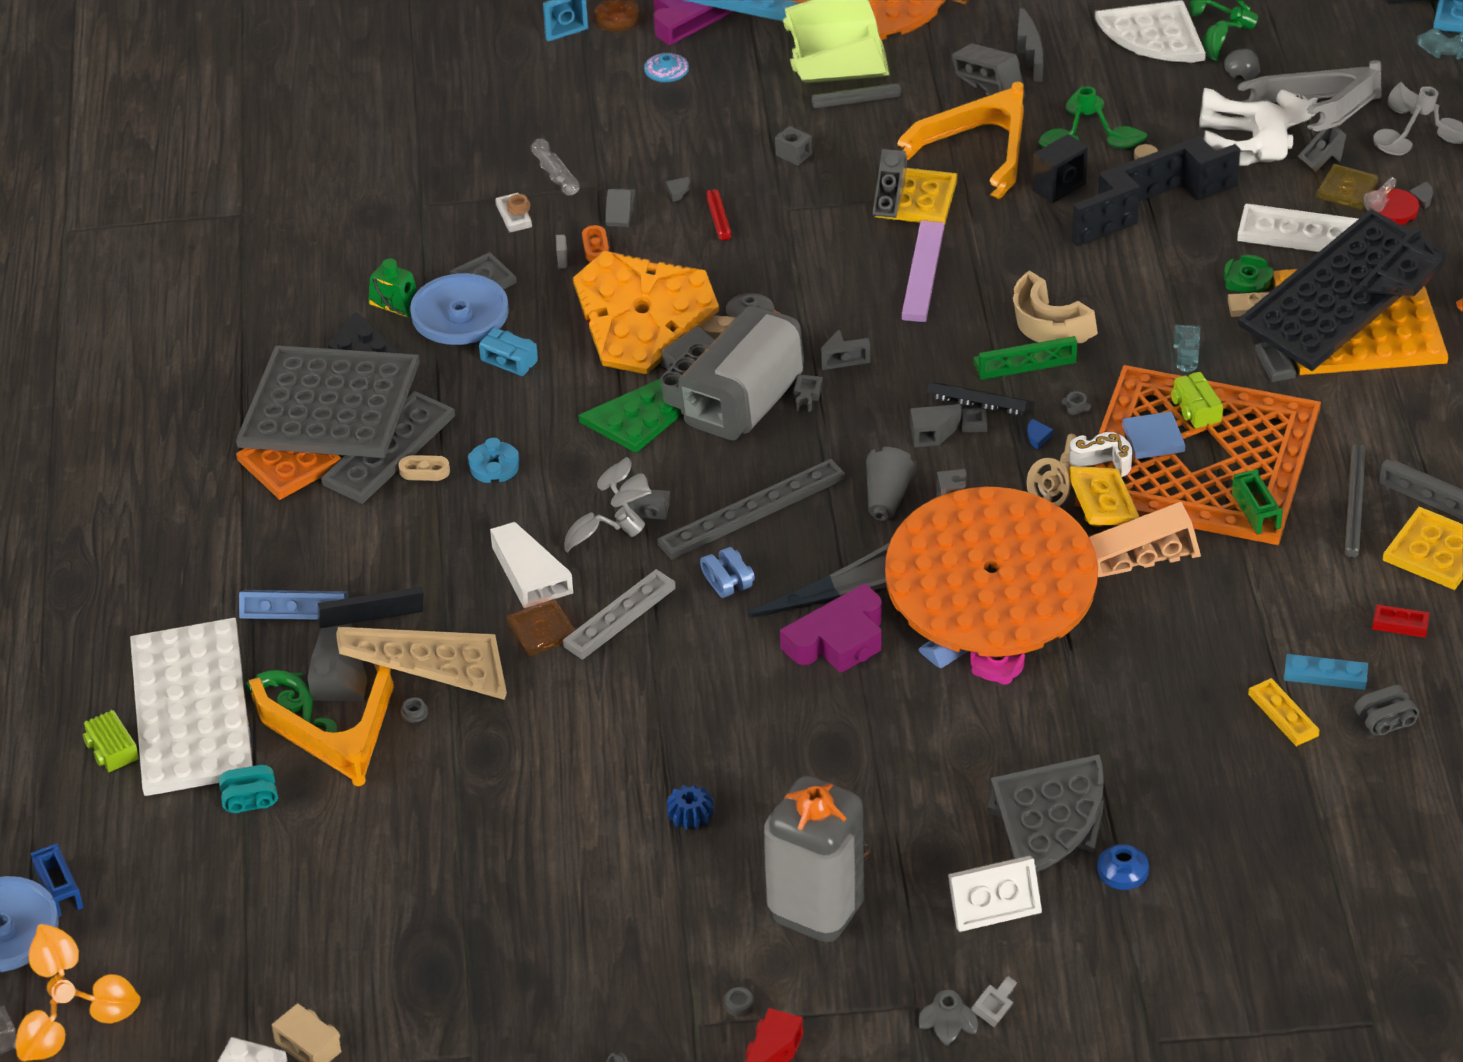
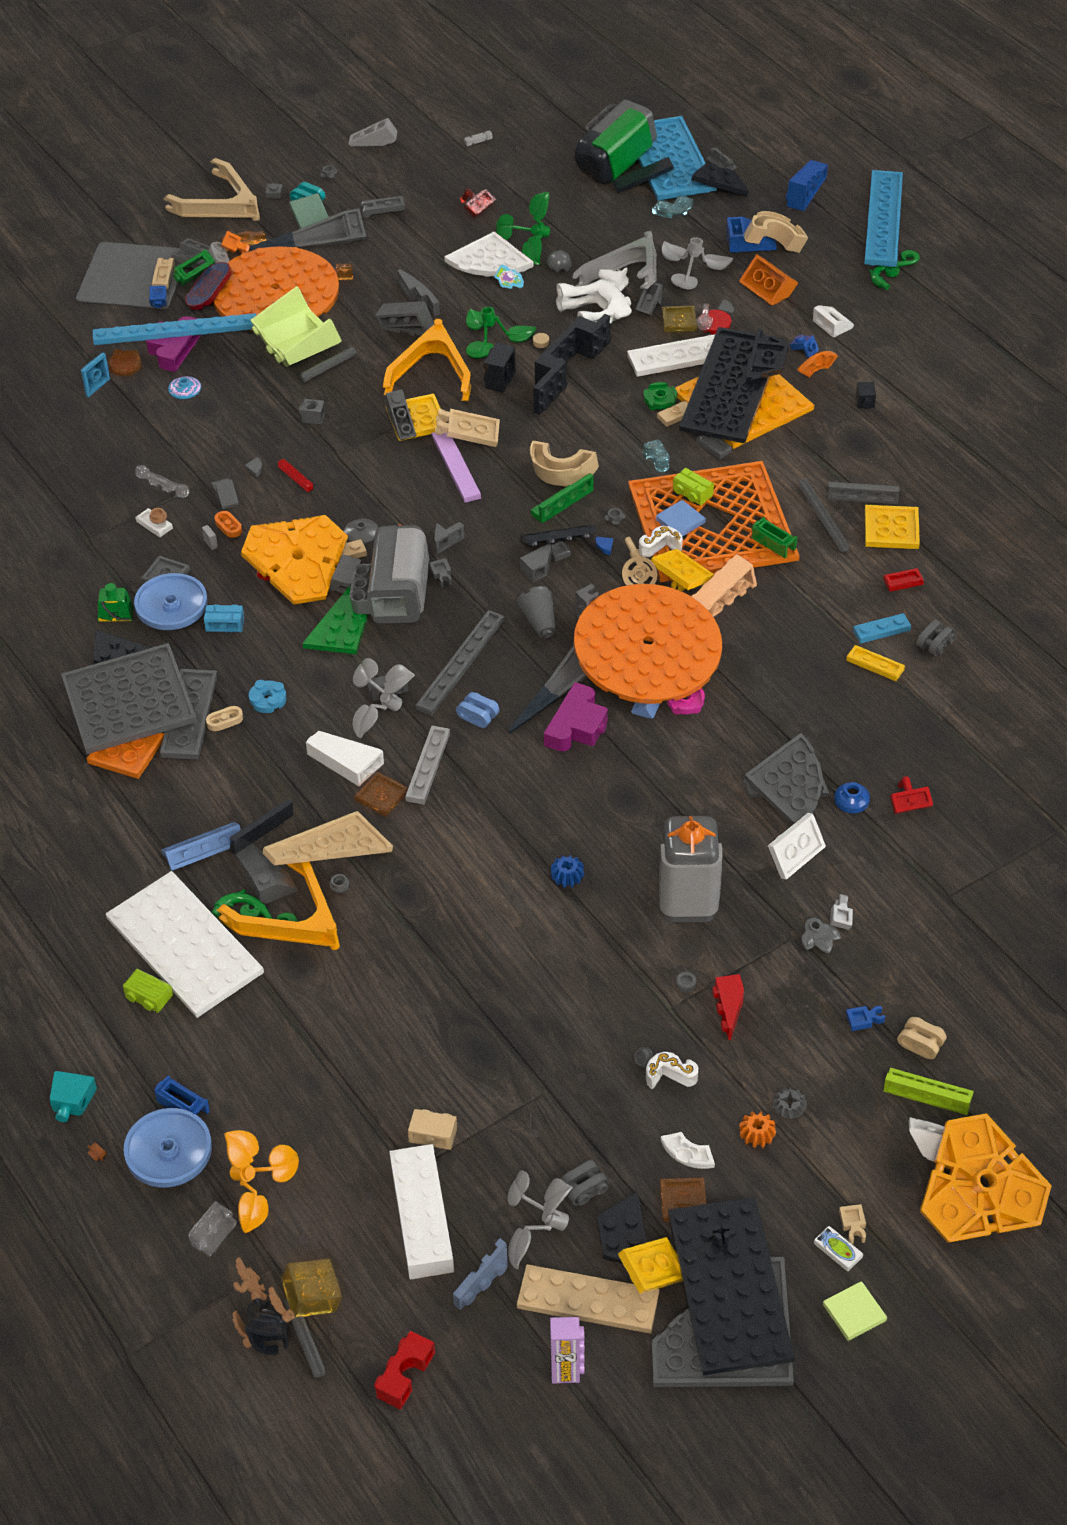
camera: 30 degrees left, 5 degrees up
teal brick [219,765,278,813] -> none
none -> tan tile [435,409,500,447]
none -> sticker [494,264,524,289]
none -> red plate [890,776,933,814]

